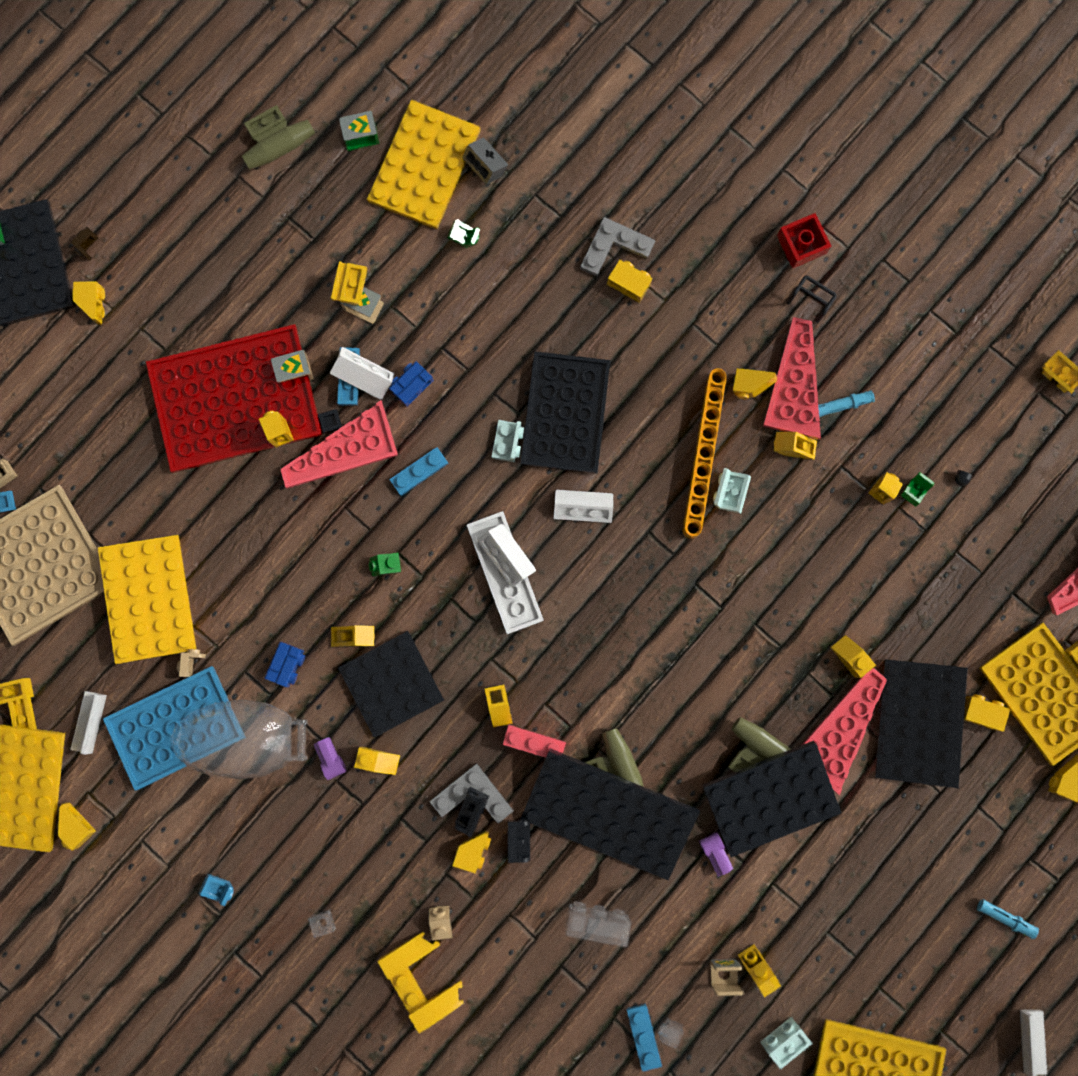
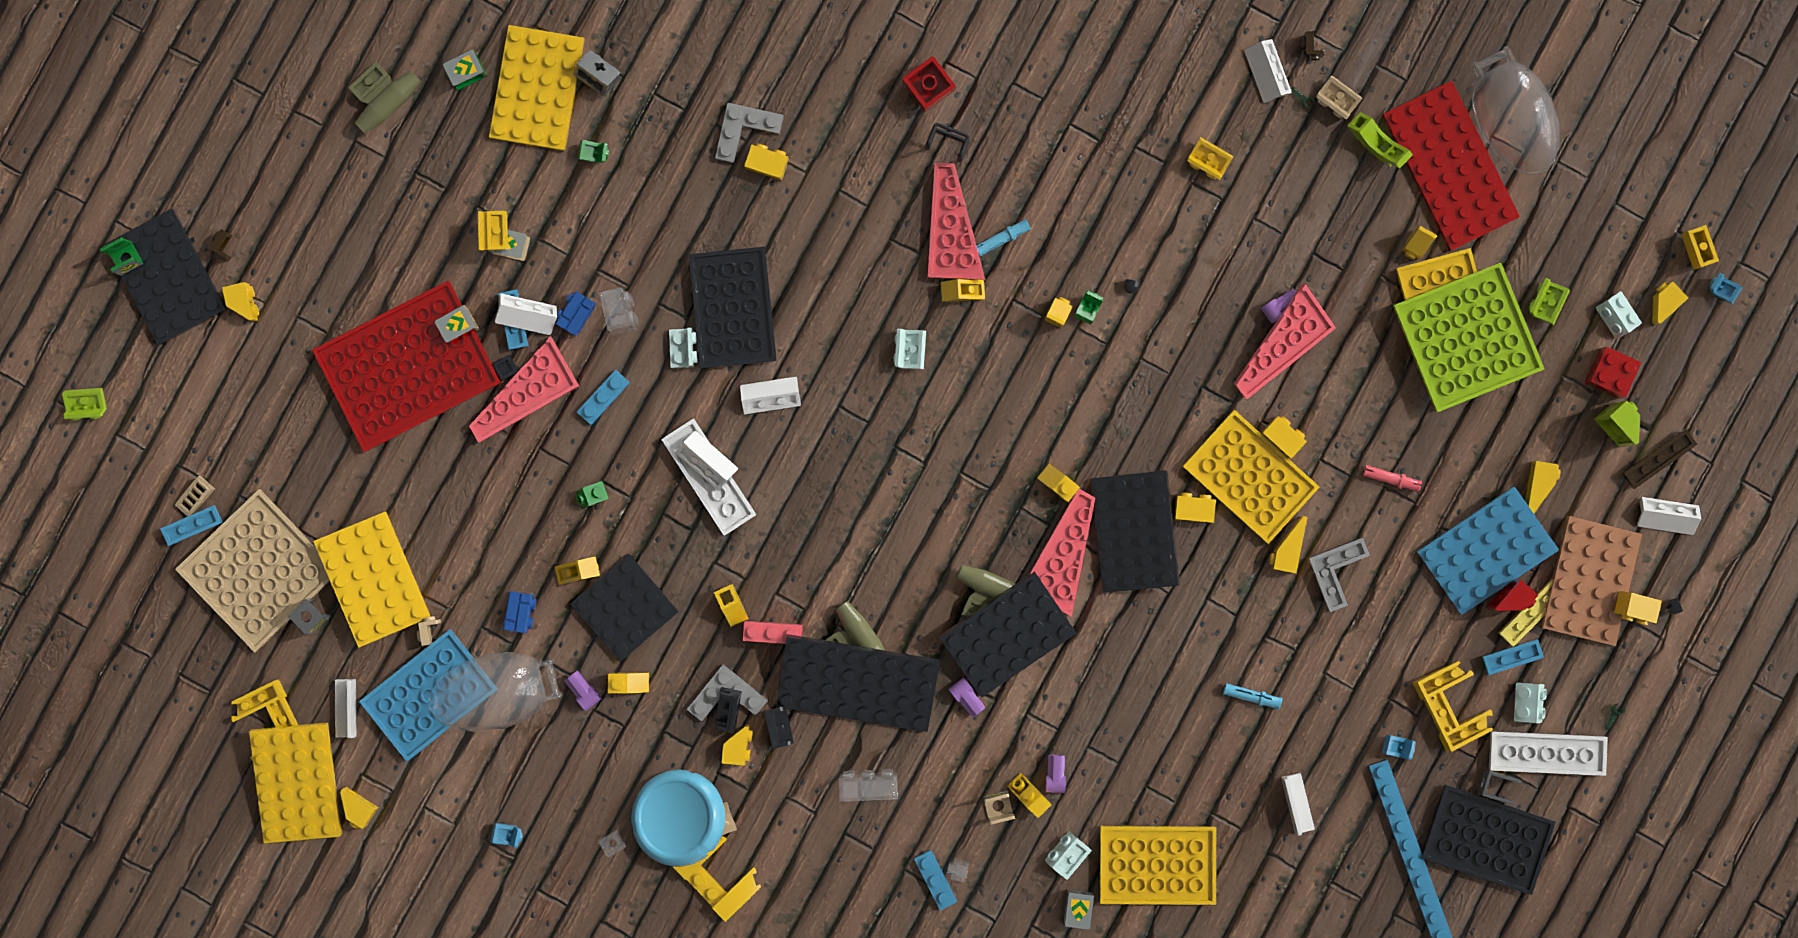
camera: 10 degrees left, 5 degrees up
yellow brick [259,411,294,448] -> none
light orange beam [683,368,726,538] -> none
yellow slope [733,368,777,400] -> none
none -> dark grey piece [288,598,331,635]
none -> clear piece [599,288,639,335]
none -> medium azure piece [631,769,725,867]
none -> medium lavender piece [1045,755,1066,793]

